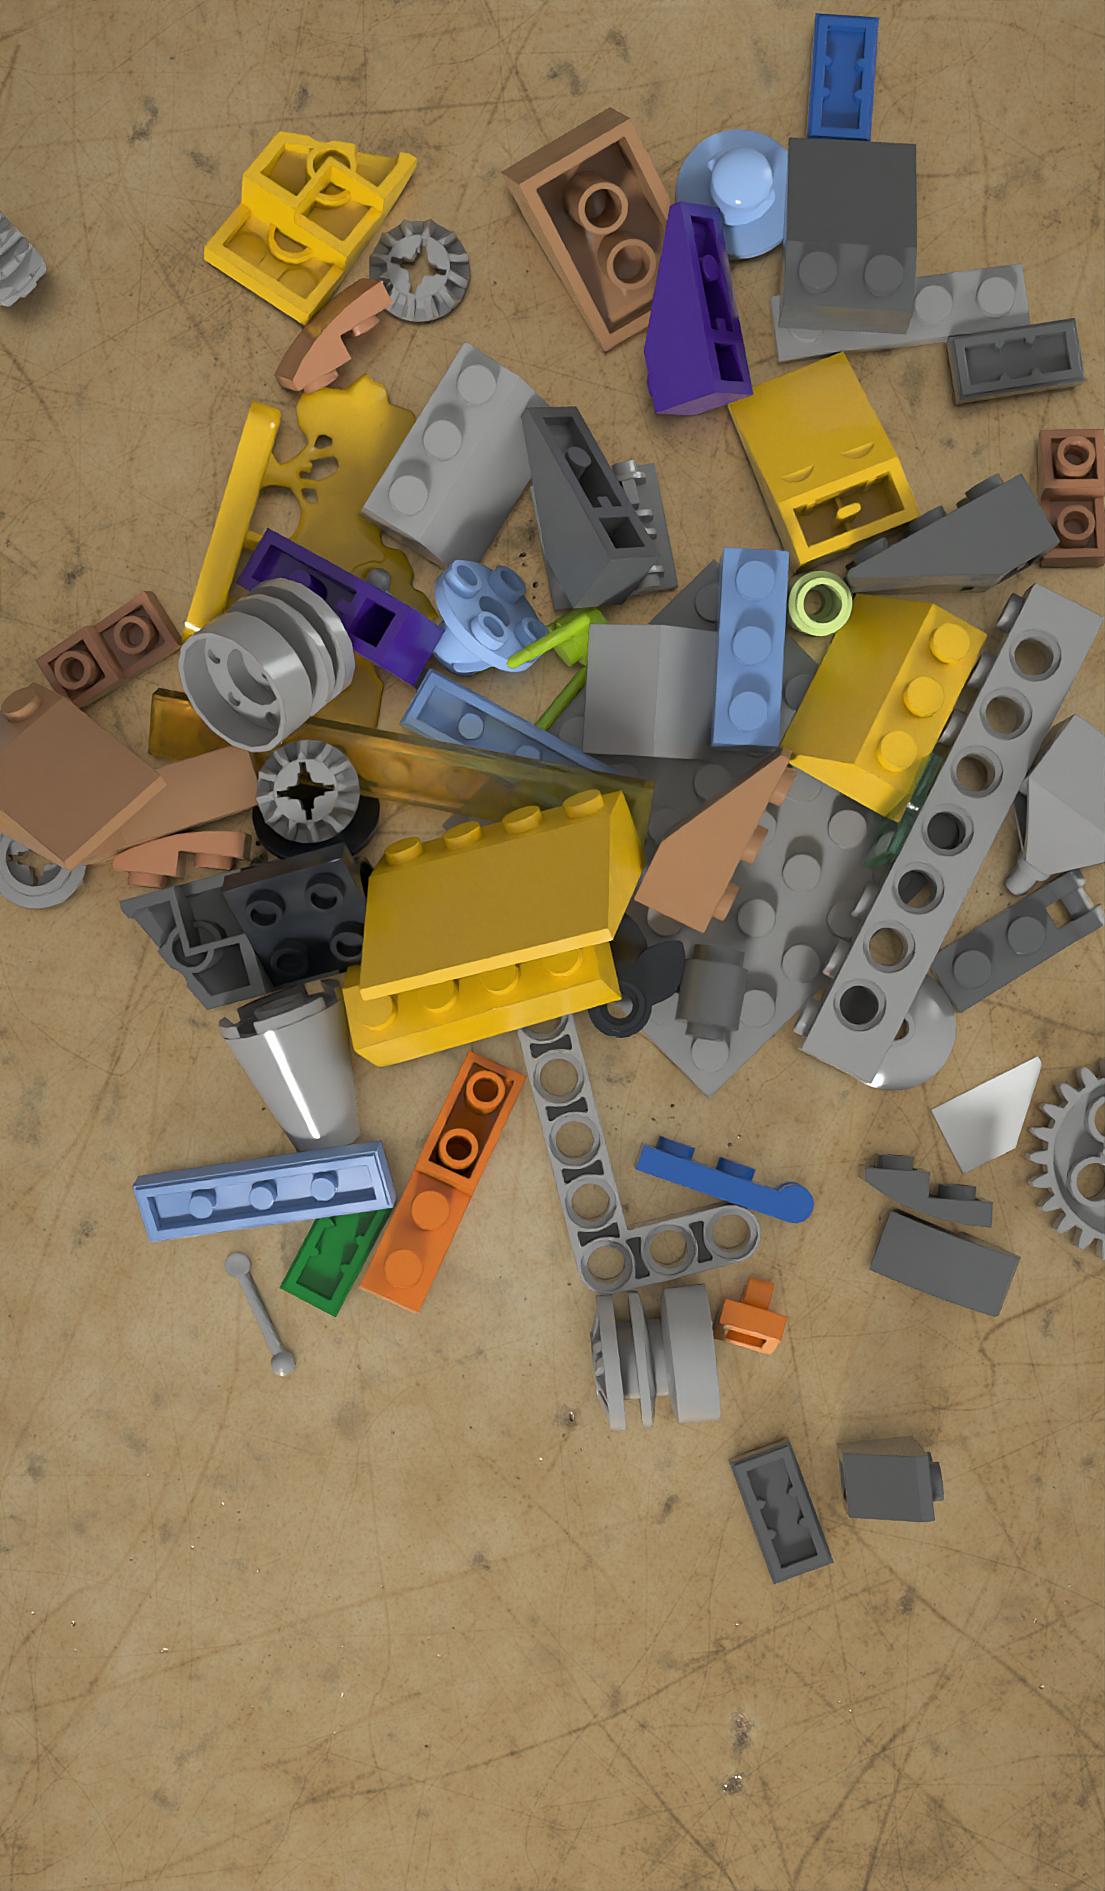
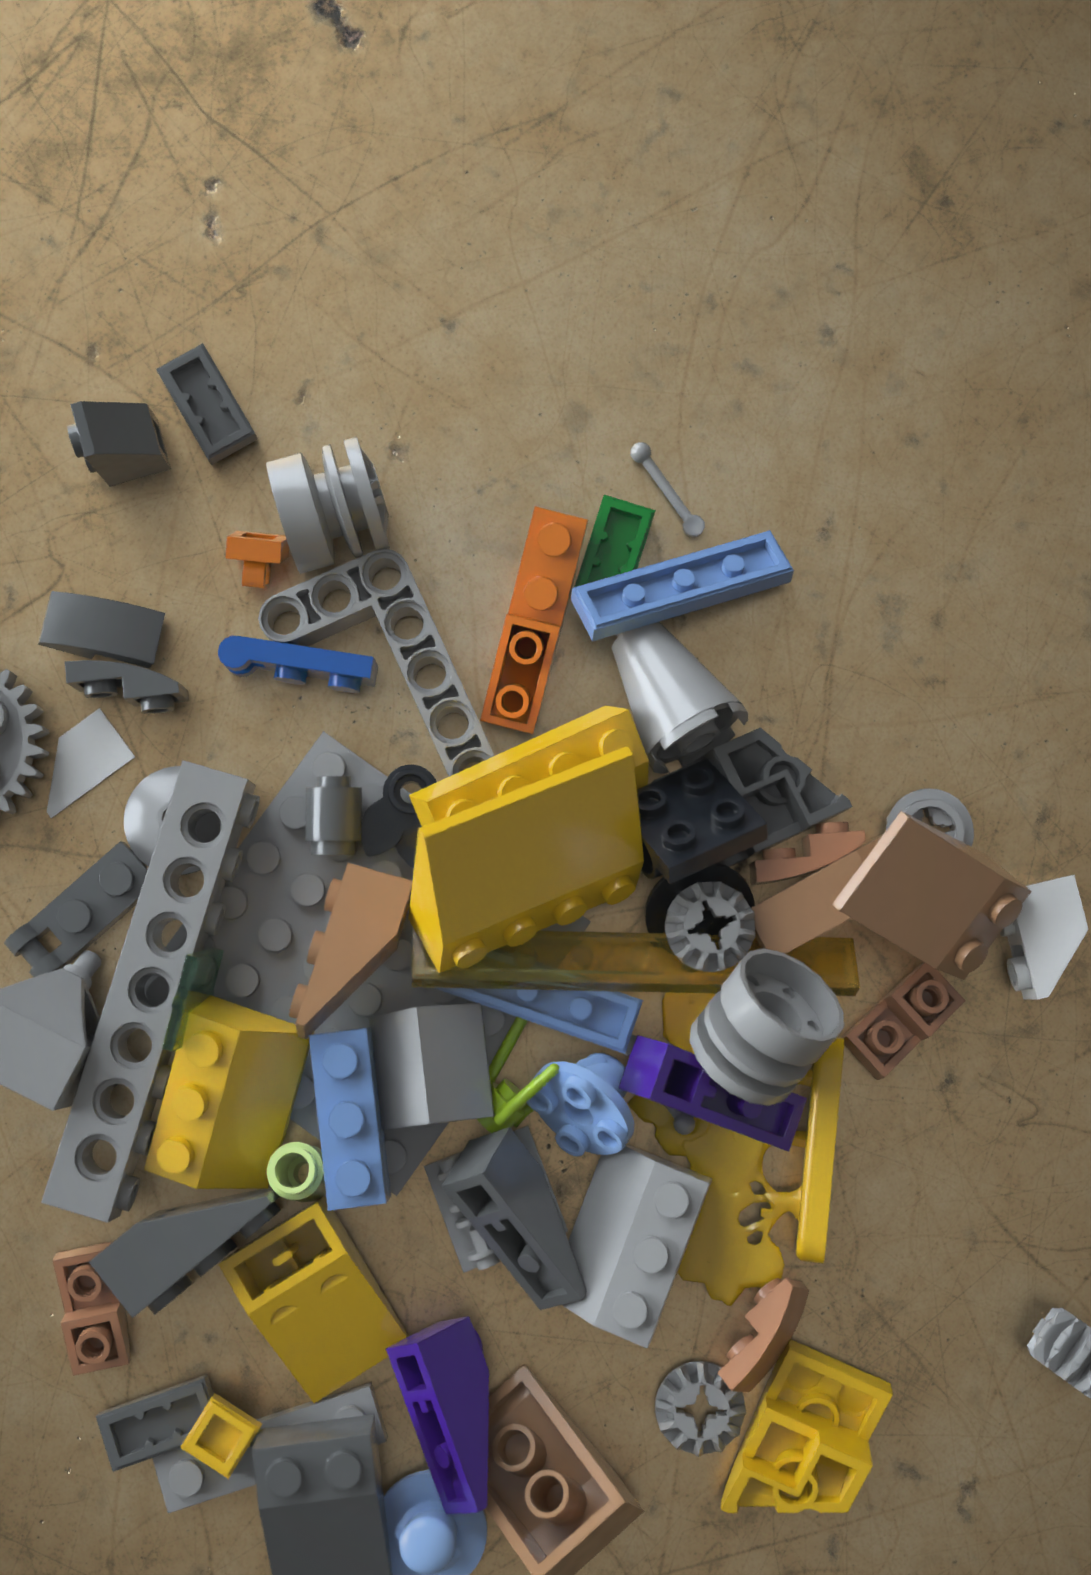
camera: 165 degrees right, 5 degrees down
none -> yellow tile [180,1393,263,1479]

